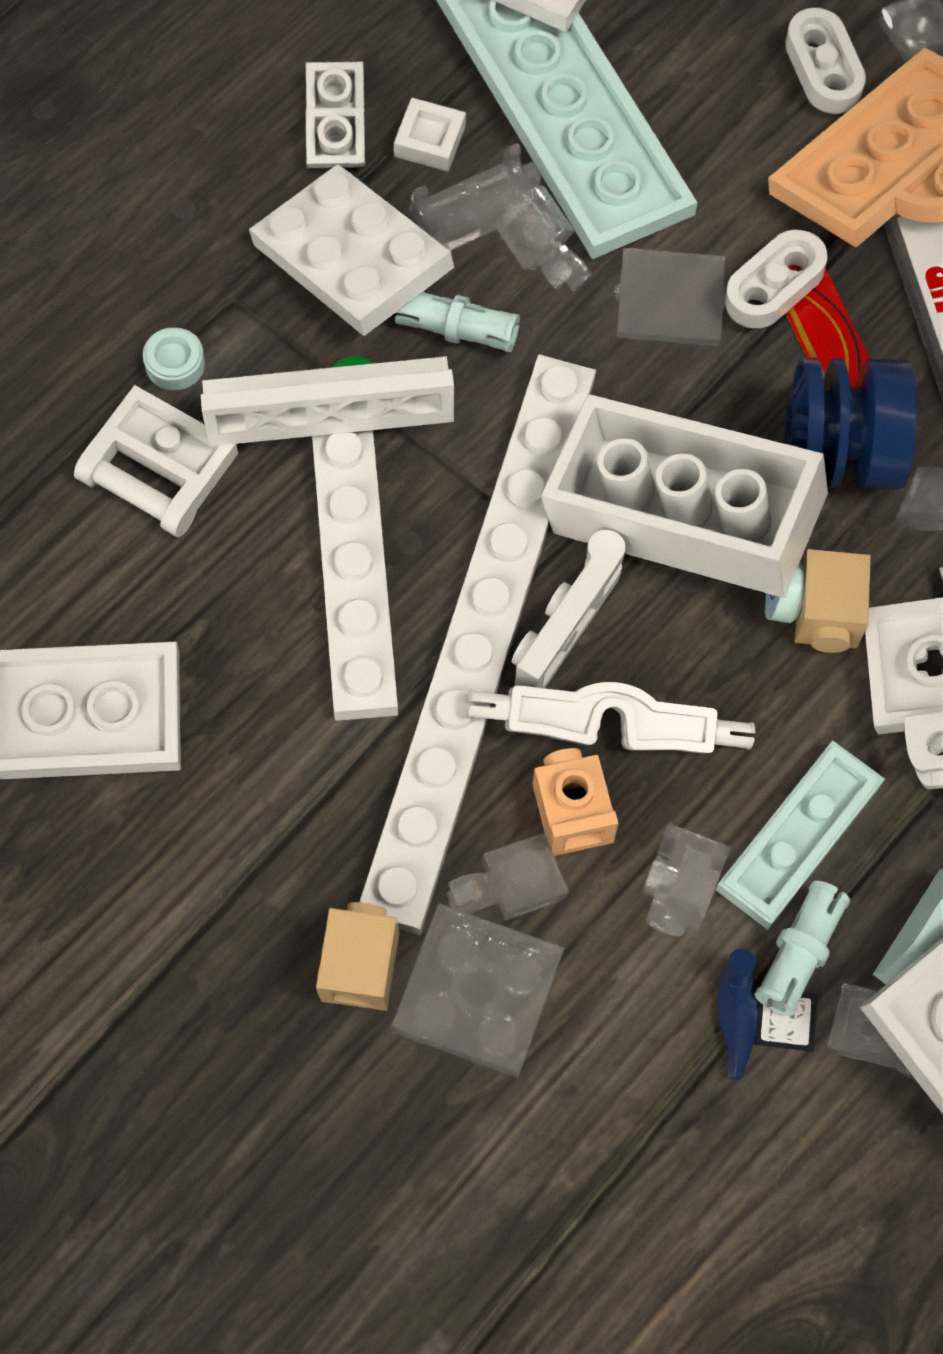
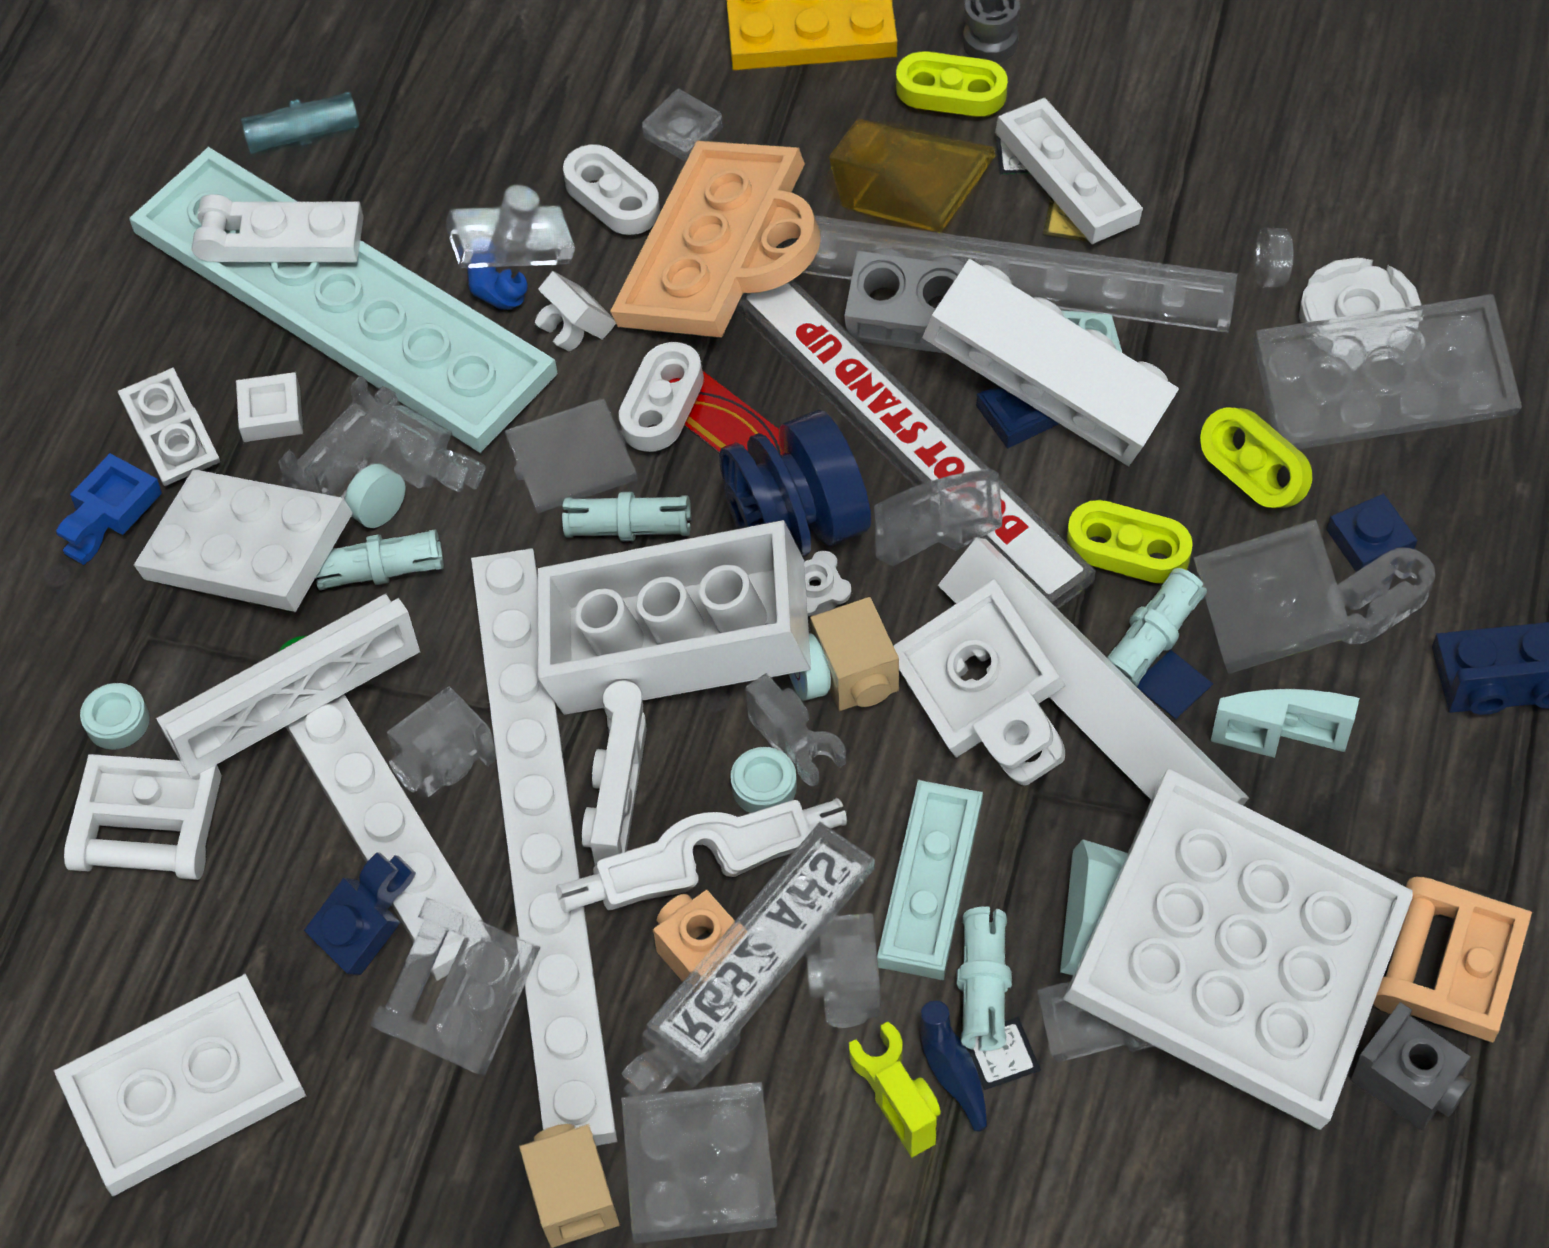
camera: 20 degrees left, 10 degrees down
none -> blue plate [56,453,162,565]
none -> dark blue plate [304,852,416,975]
none -> light aqua tile [345,463,405,528]
none -> clear plate [370,897,541,1075]
none -> clear brick [387,686,497,797]
none -> clear tile [445,185,575,268]
none -> blue arm [465,241,528,310]
none -> white tile [535,271,616,351]
none -> light aqua pin [562,492,691,541]
none -> clear tile [647,822,875,1074]
none -> light aqua tile [731,747,797,813]
none -> clear plate [745,673,846,787]
none -> white plate [804,551,851,616]
none -> neon yellow plate [849,1022,941,1158]

